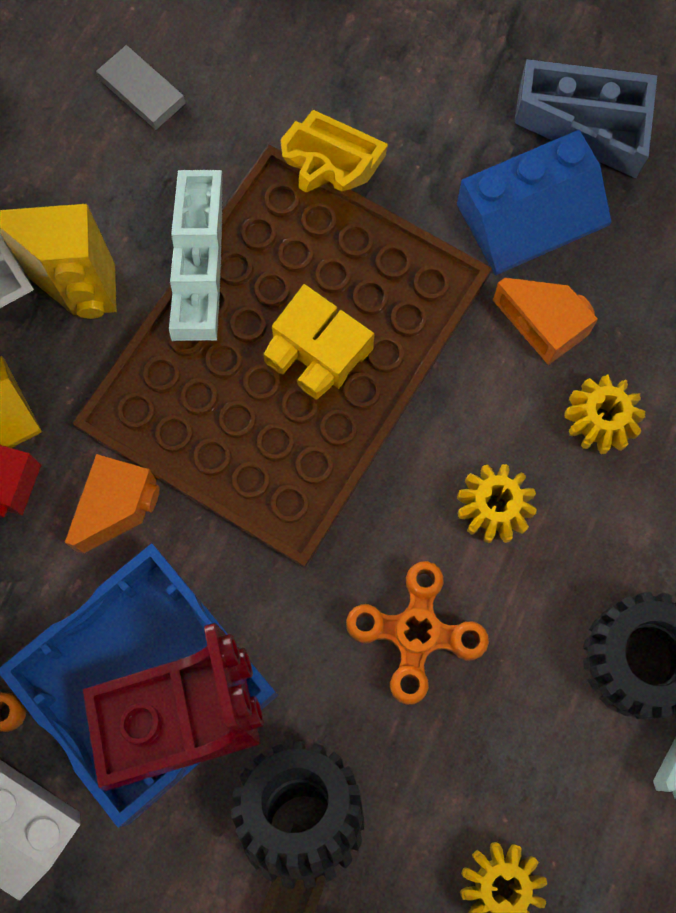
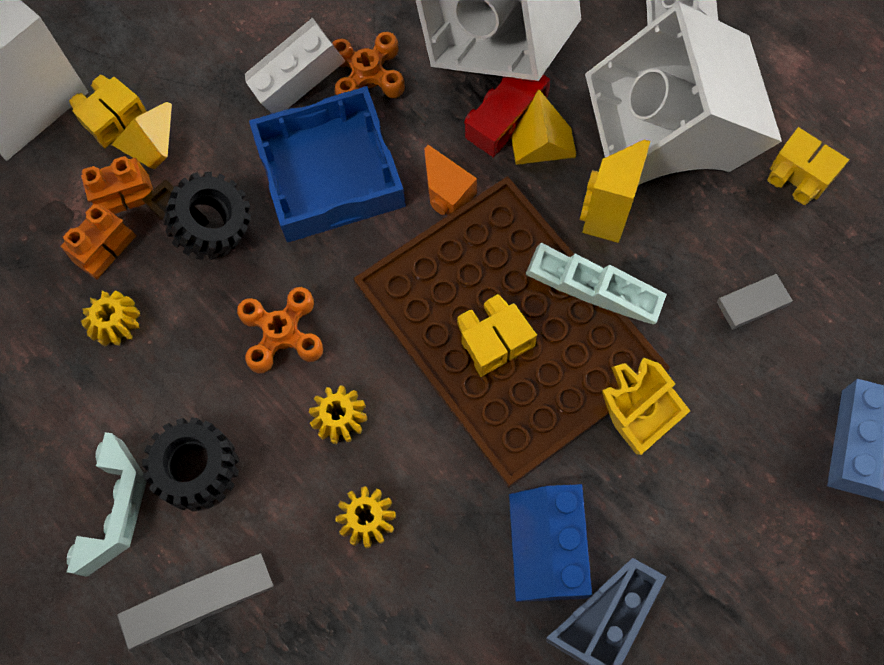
camera: 115 degrees right, 5 degrees down
dark red bracket [83,623,264,791] -> none
orange slope [493,278,598,365] -> none

